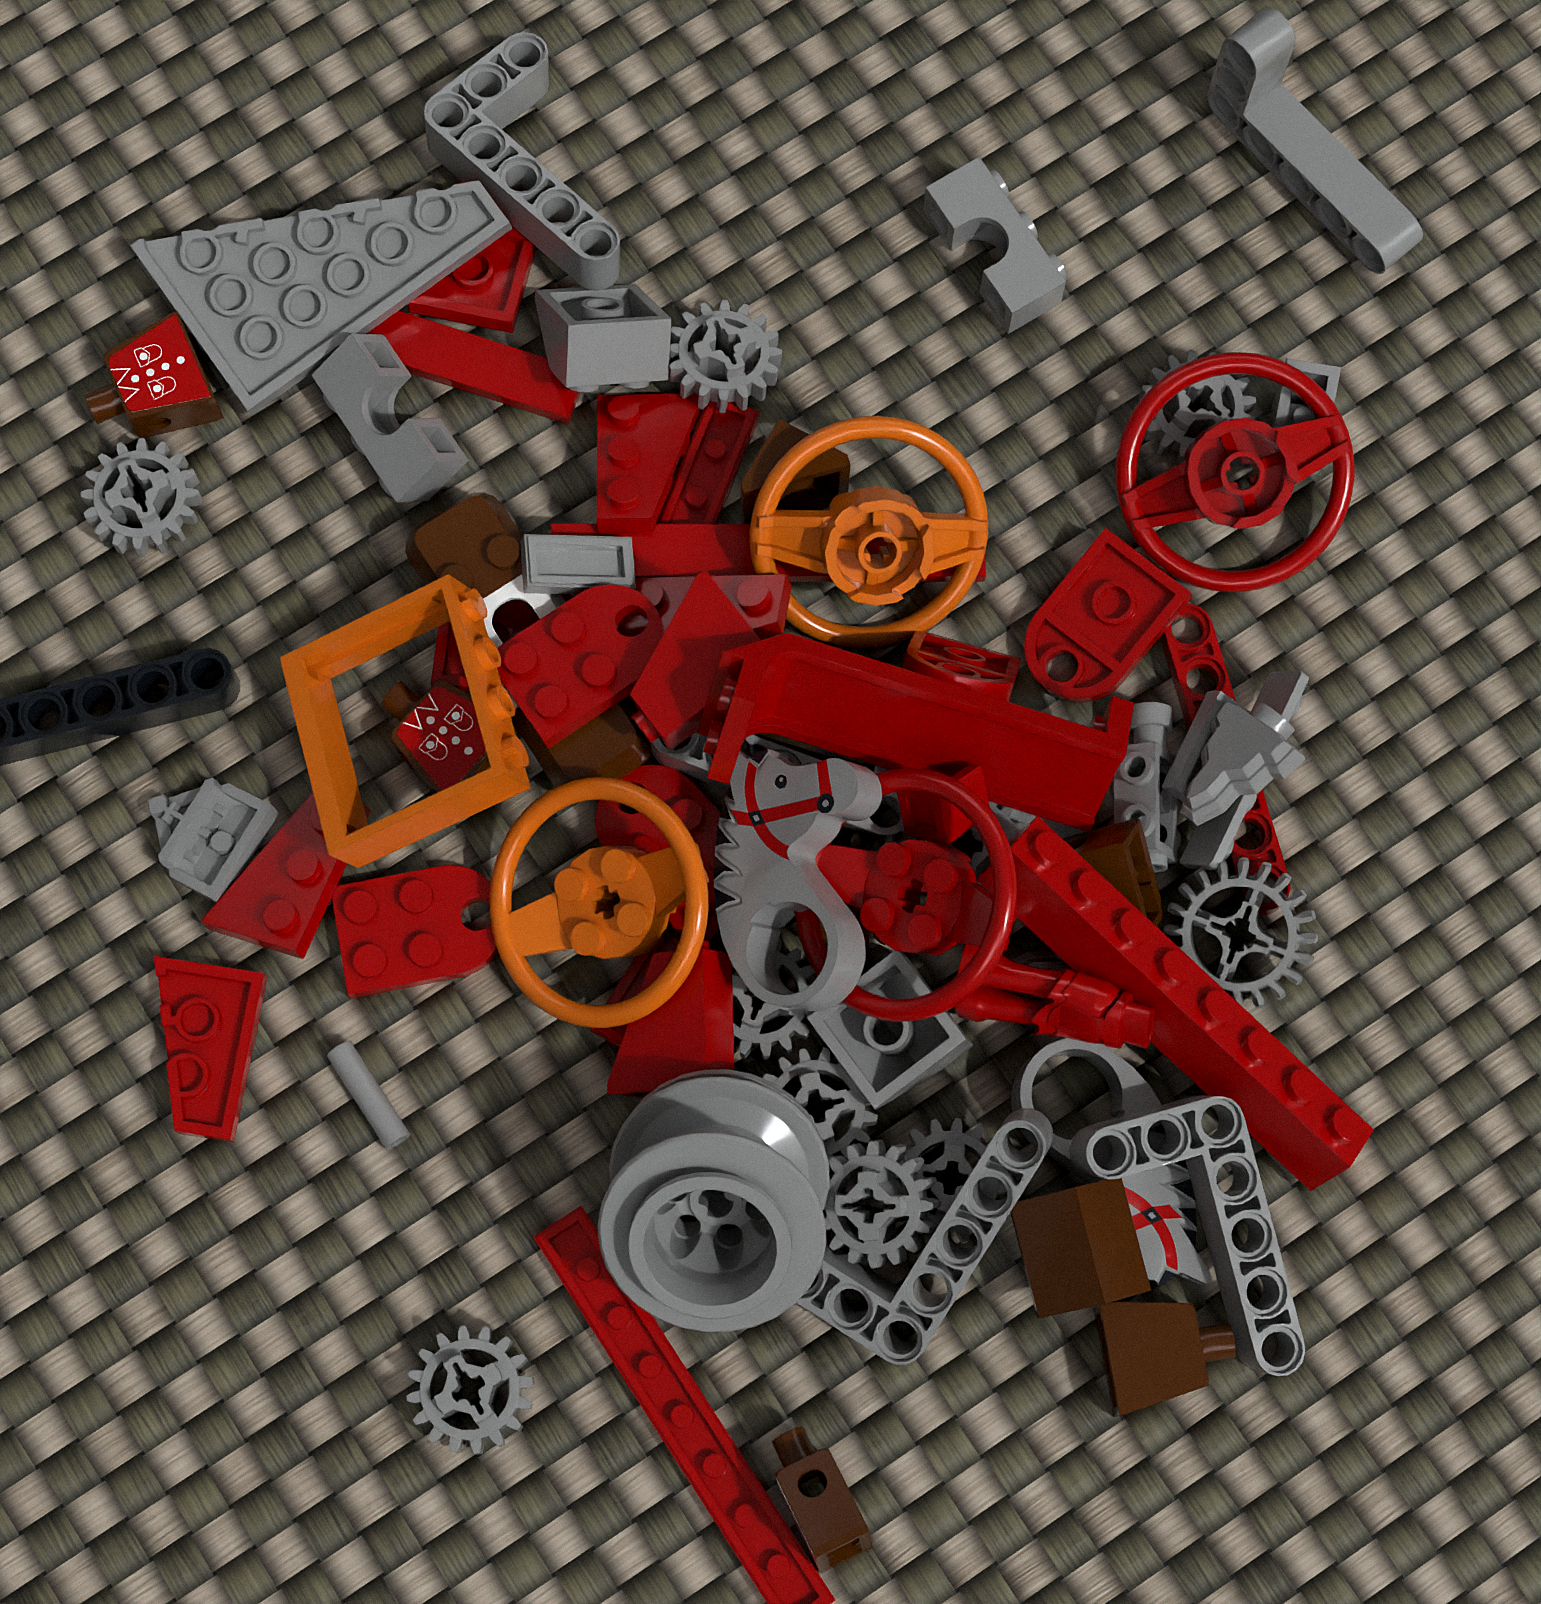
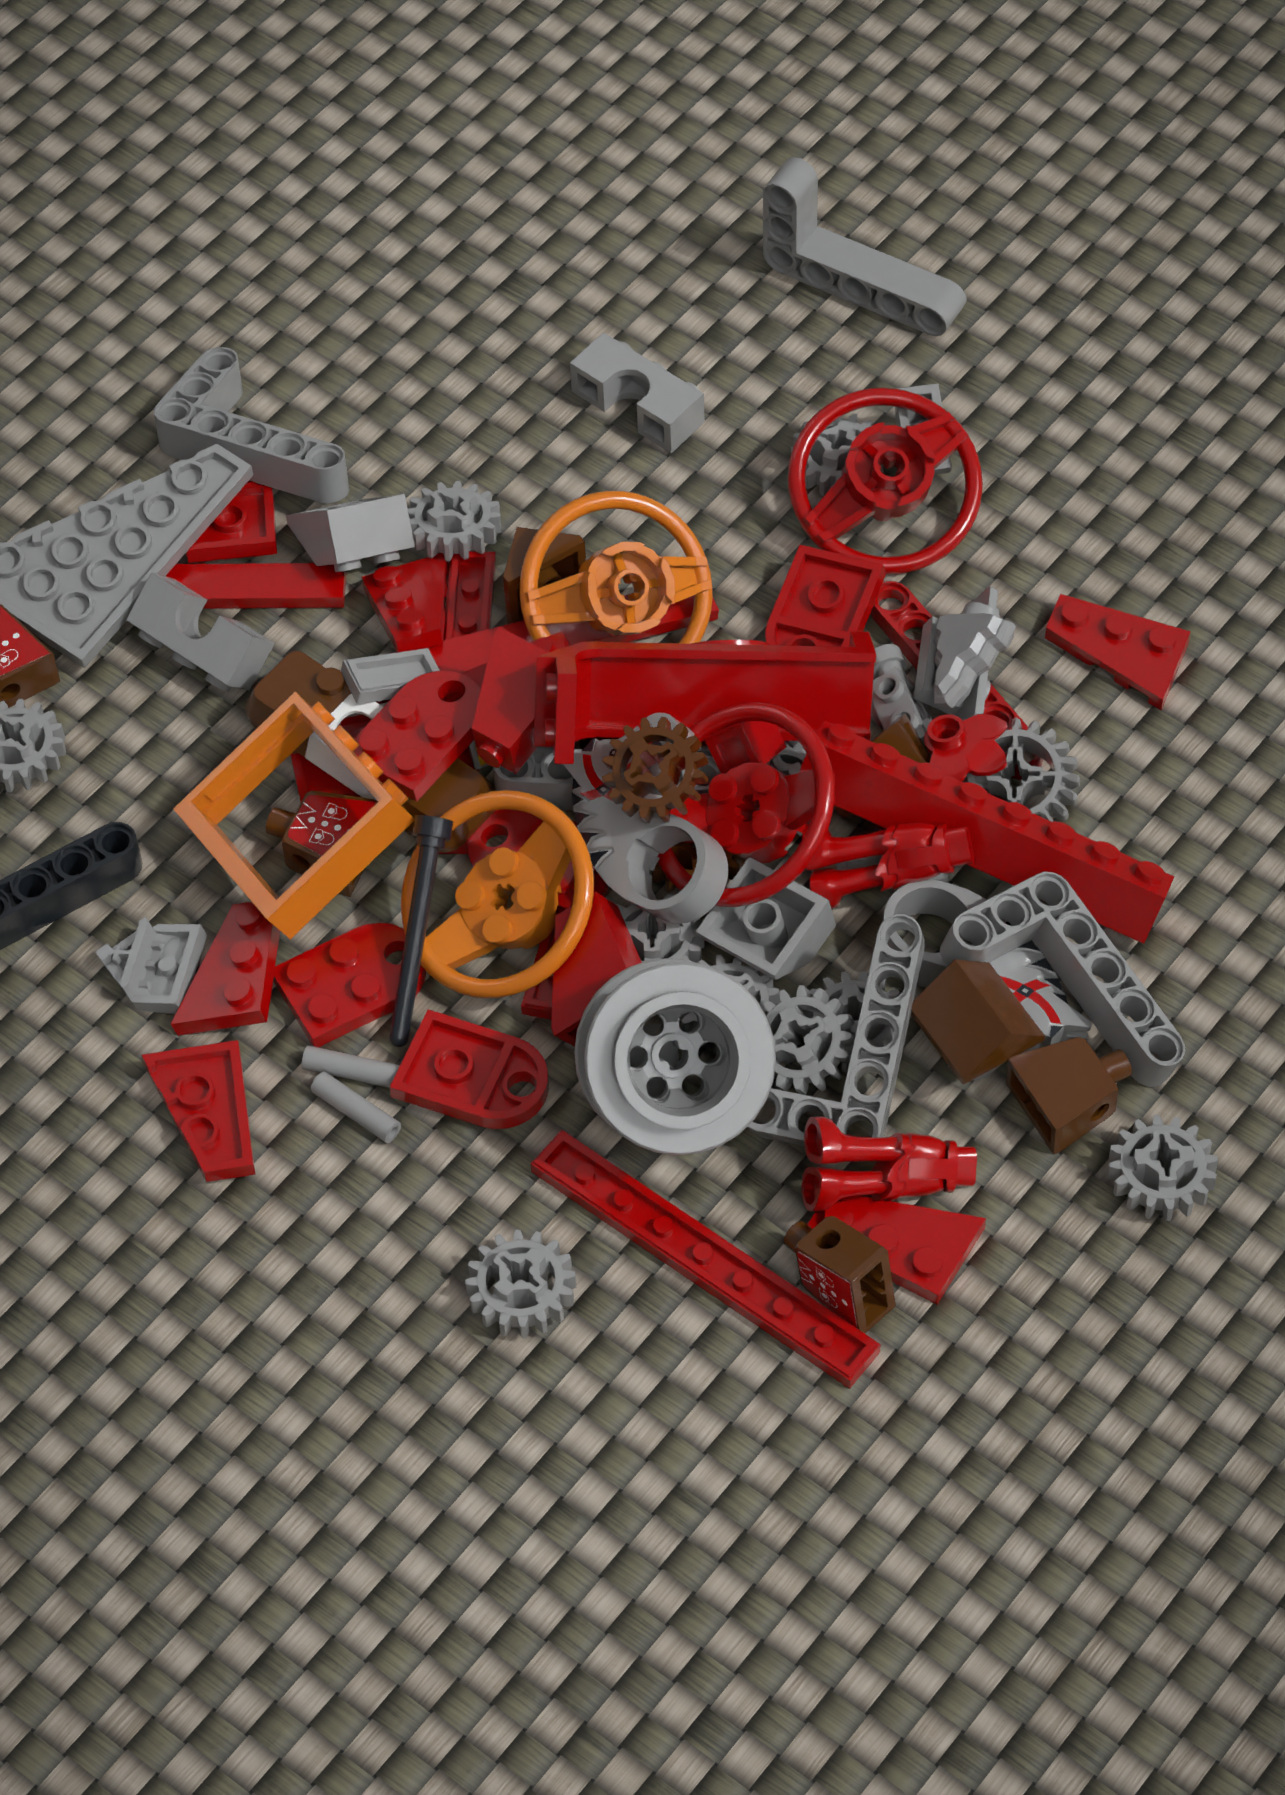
camera: 15 degrees left, 20 degrees down
none -> light grey piece [302,1045,400,1088]
none -> black piece [389,815,453,1047]
none -> red plate [389,1009,549,1129]
none -> reddish brown gear [602,716,709,823]
none -> red piece [801,1117,977,1212]
none -> red wing [807,1195,986,1305]
none -> red plate [924,714,1007,781]
none -> red wing [1045,594,1191,711]
none -> light grey gear [1107,1115,1218,1221]

